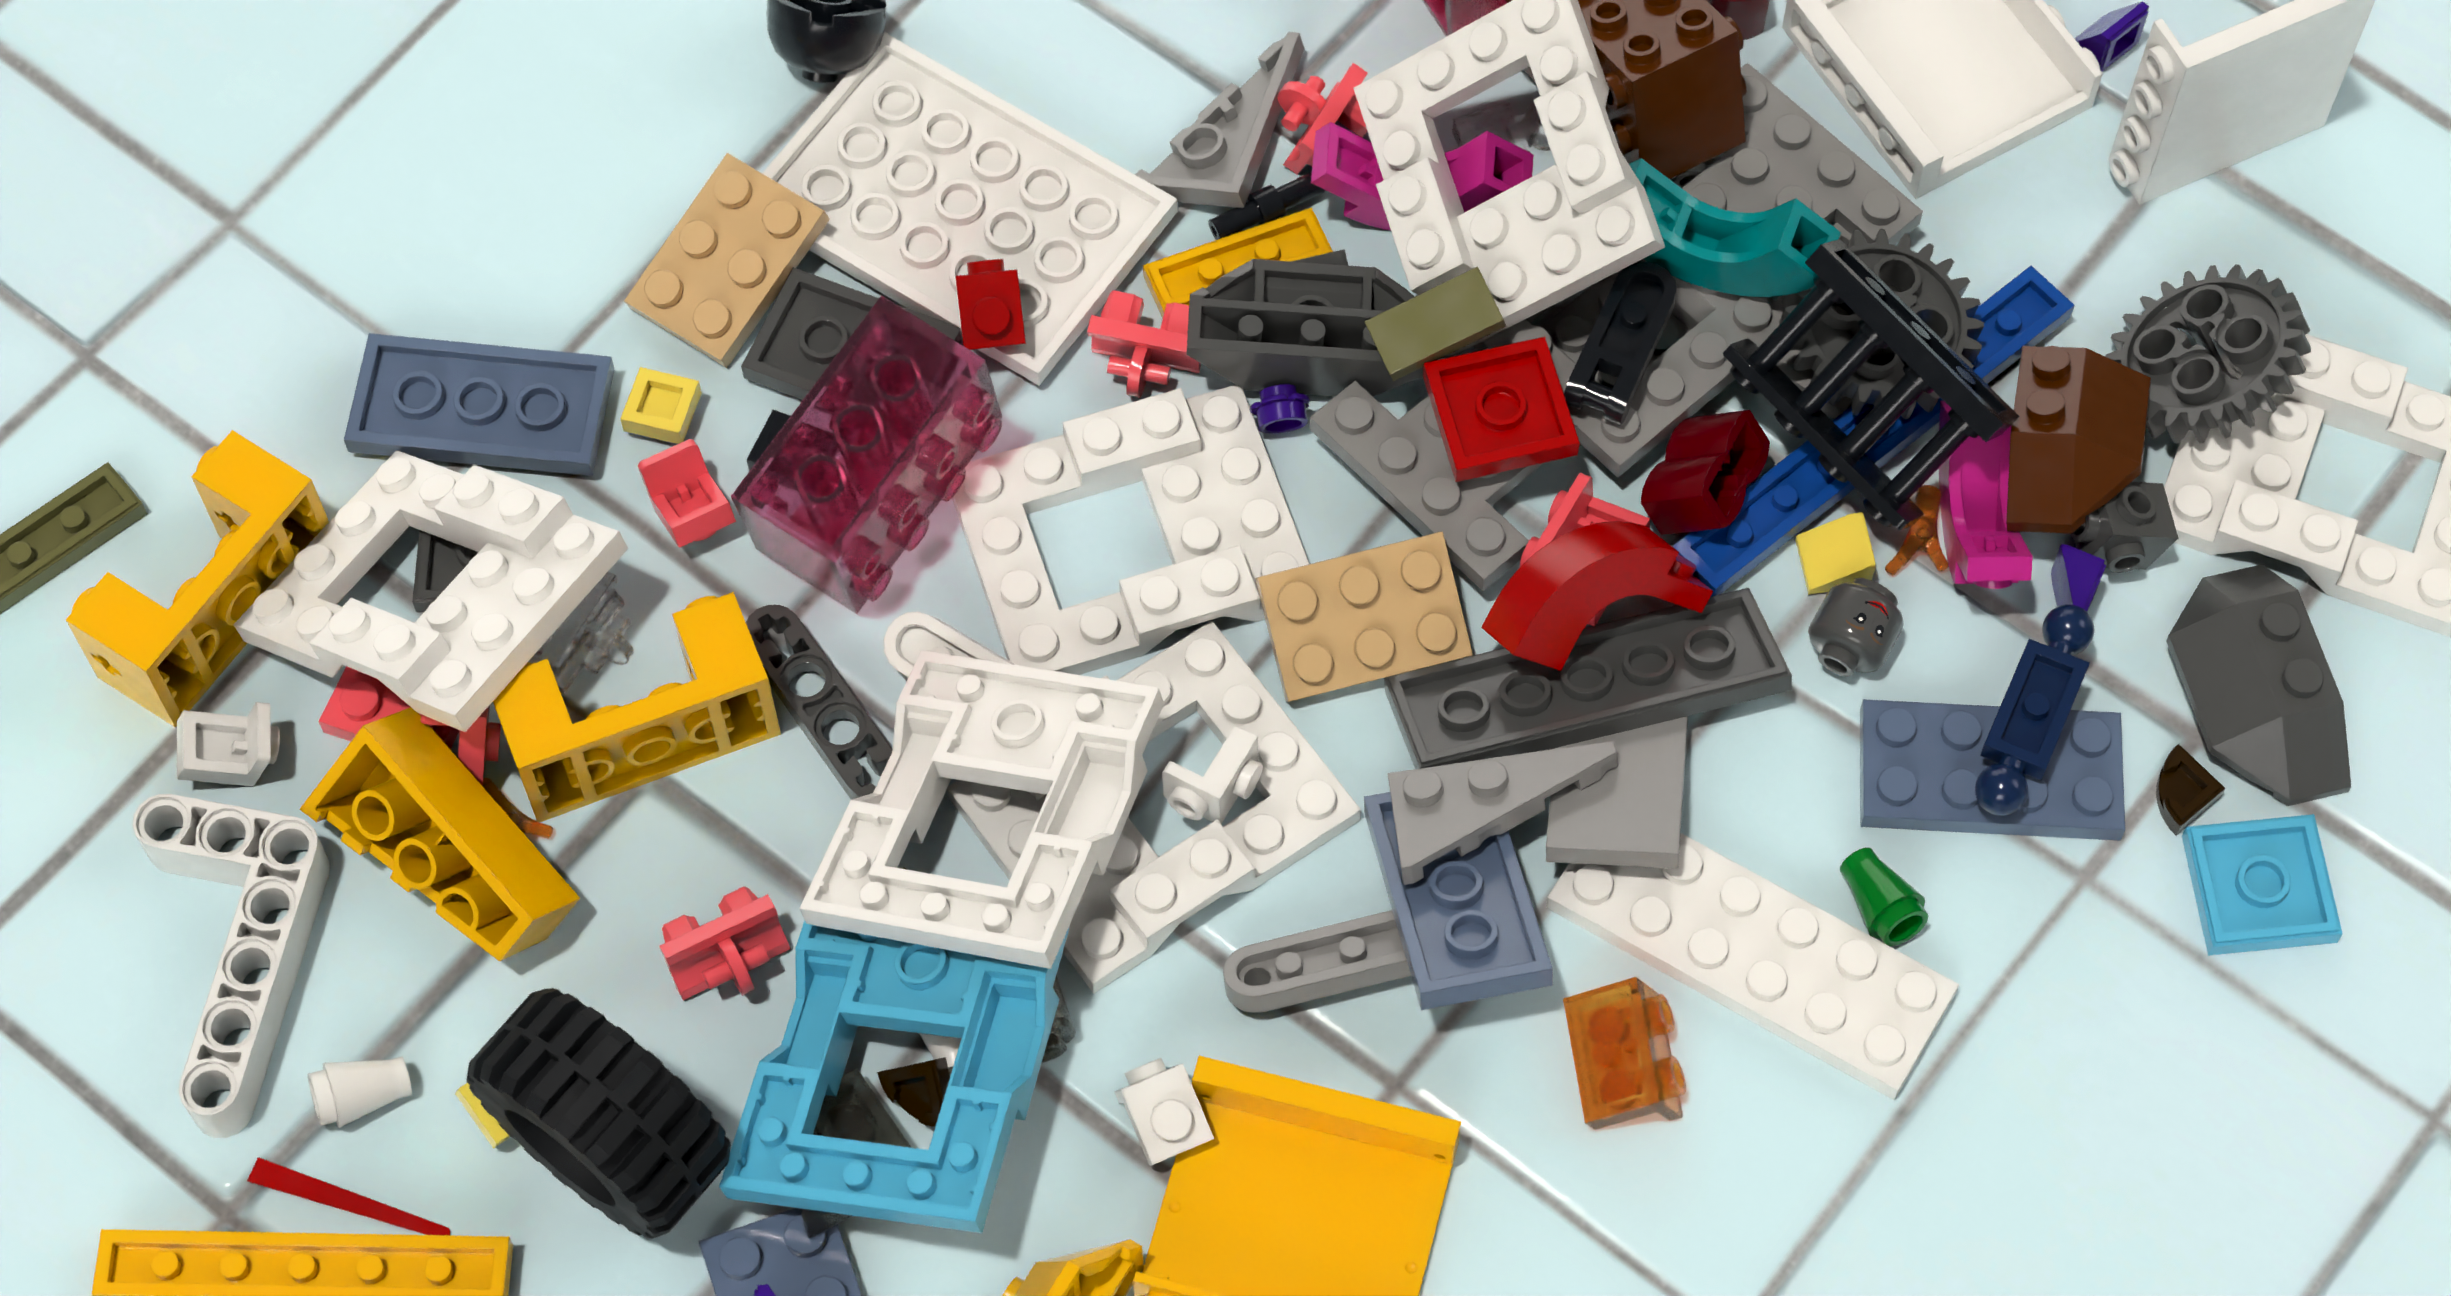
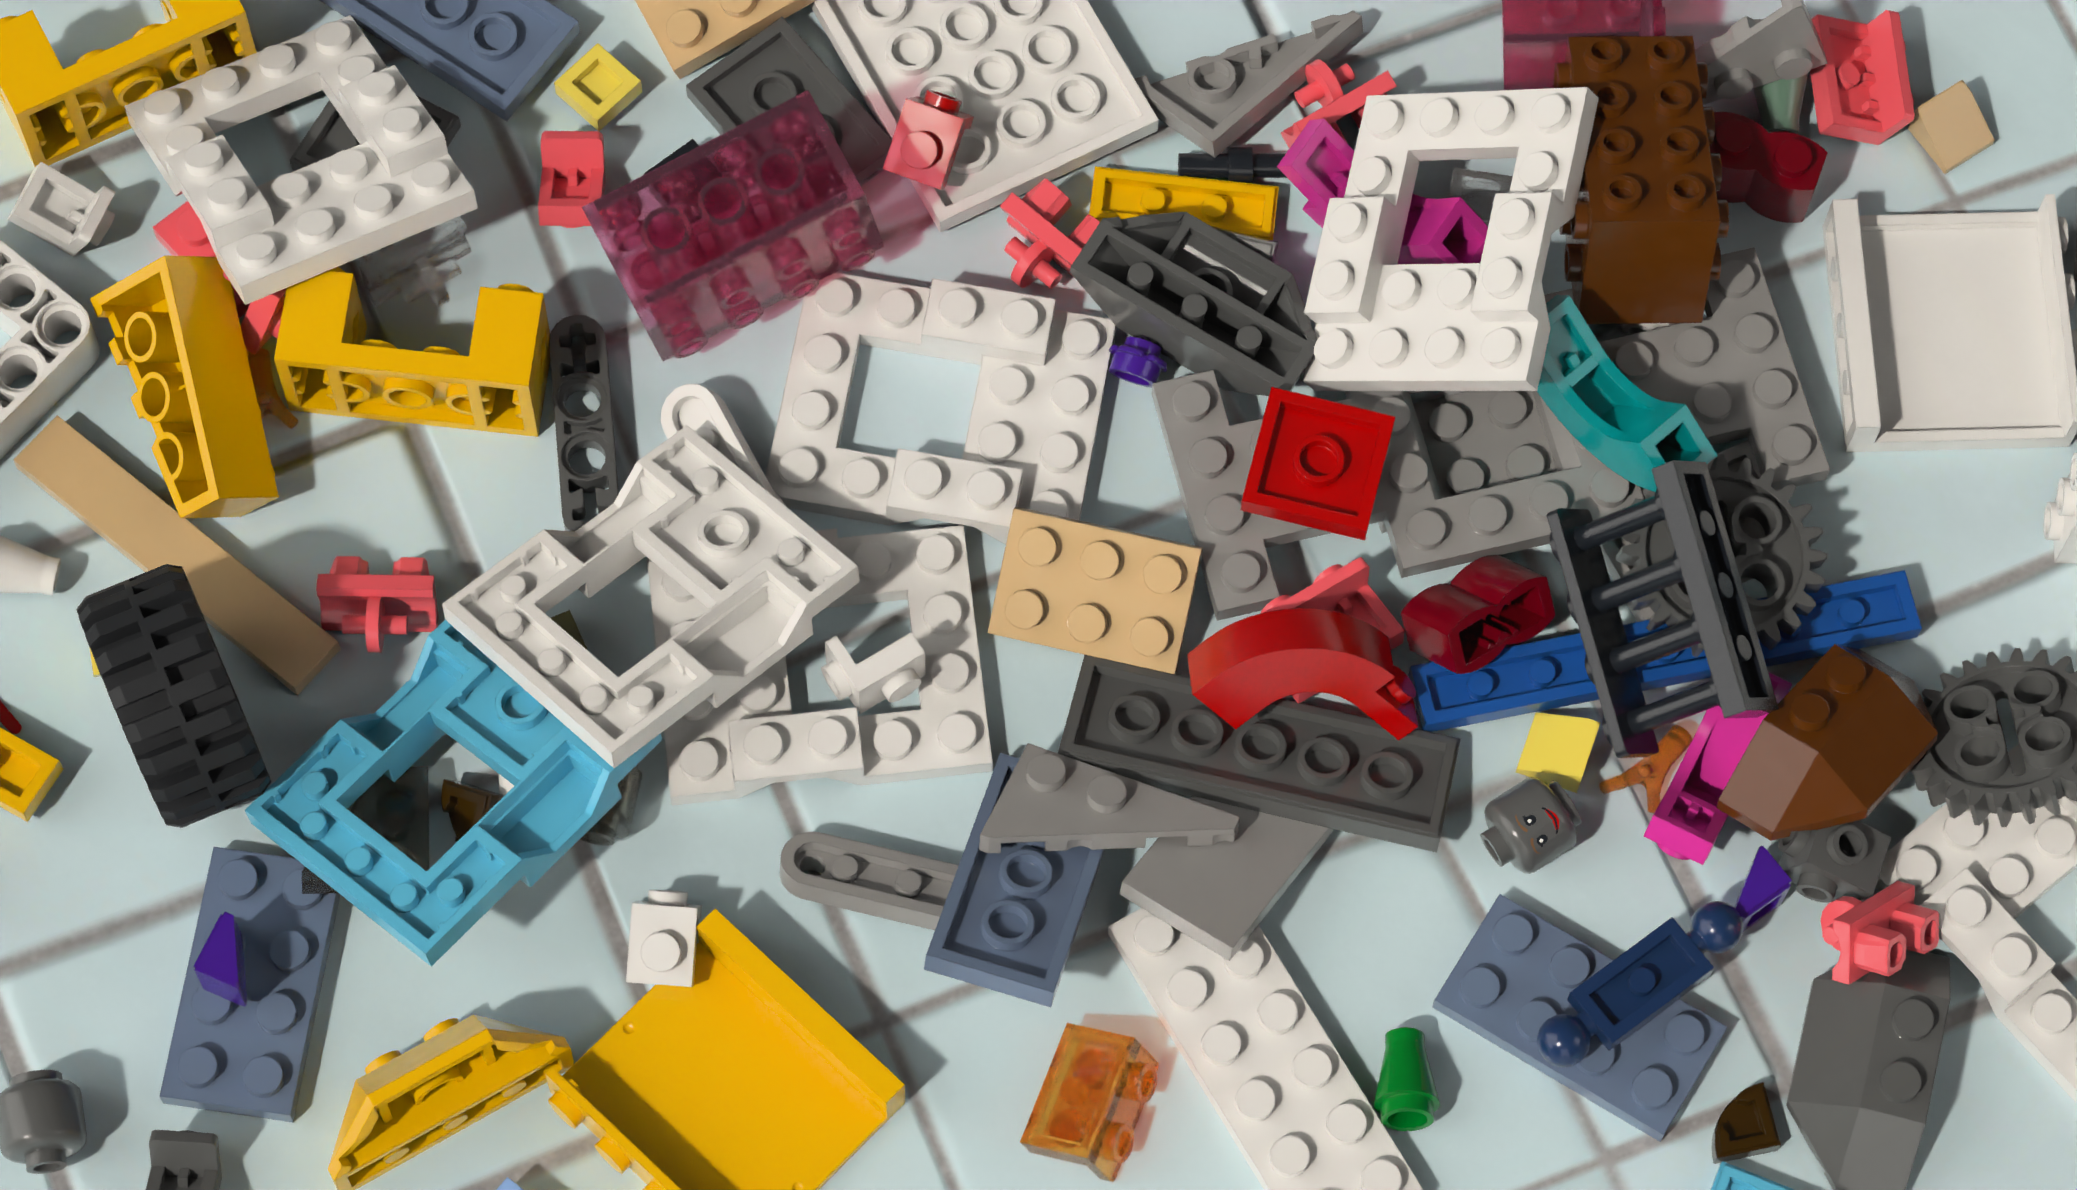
camera: 25 degrees right, 5 degrees up
olive tile [1364,266,1506,381] -> none
black plate [1564,261,1677,425] -> none
none -> tan tile [13,415,341,696]
none -> coral hips [1821,881,1939,985]

